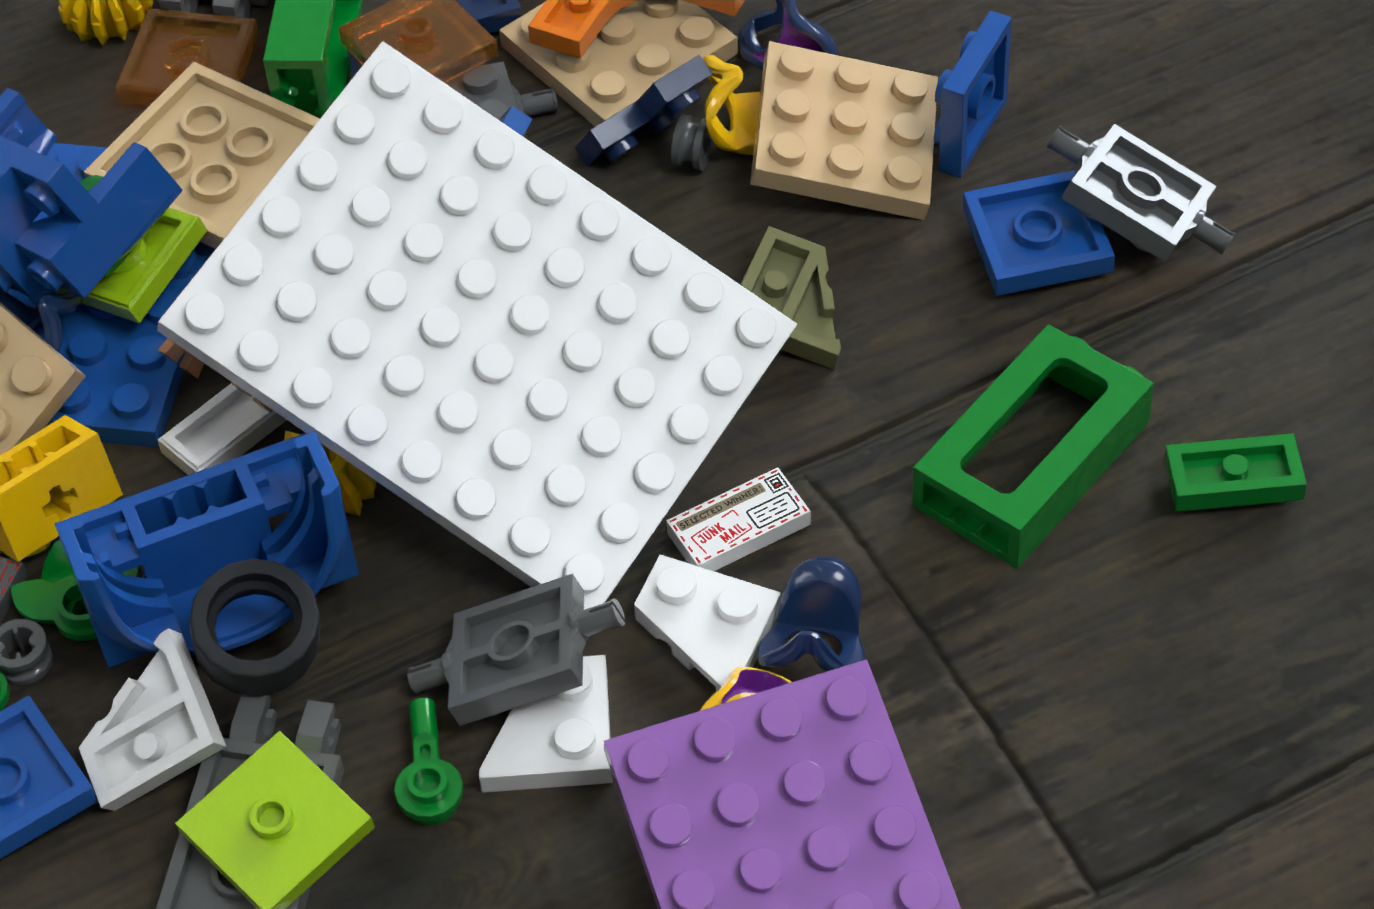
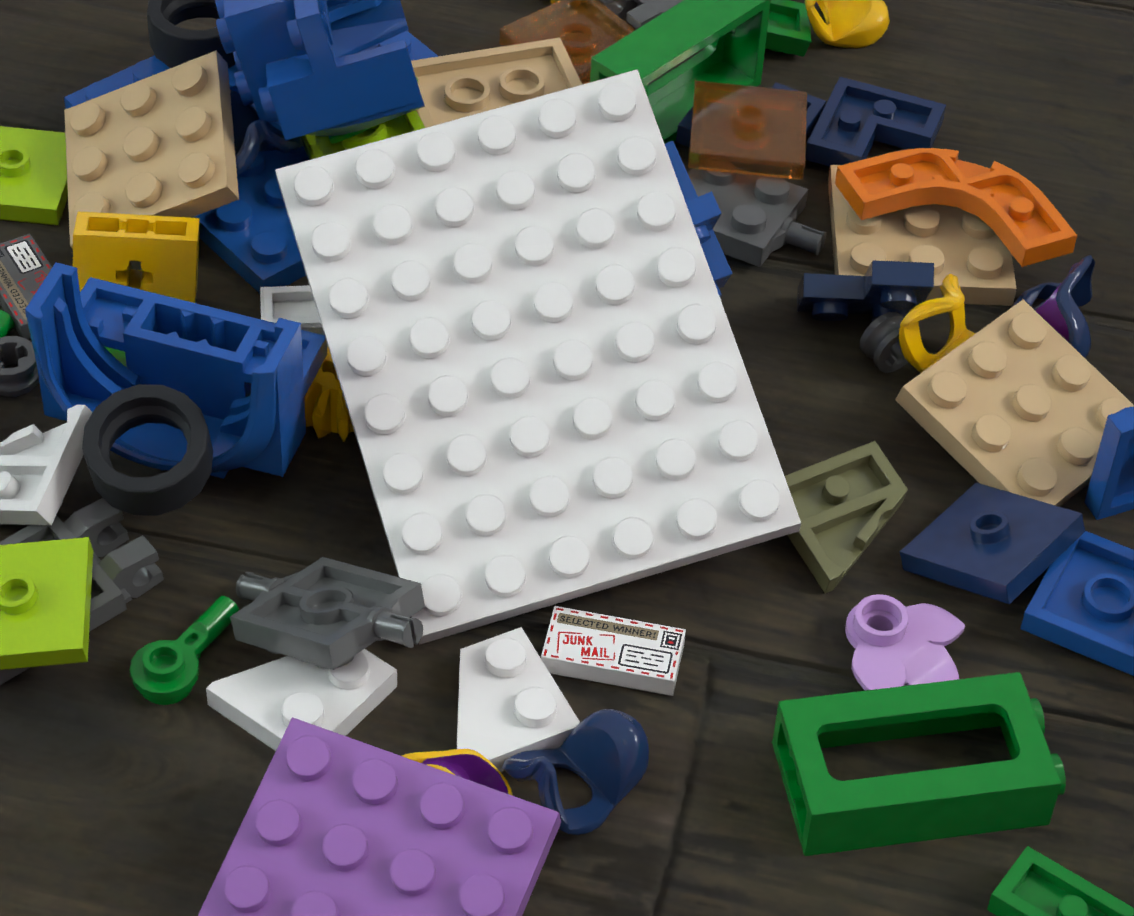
camera: 35 degrees right, 5 degrees down
none -> lavender plate [845,594,965,691]
none -> dark blue plate [900,483,1085,604]

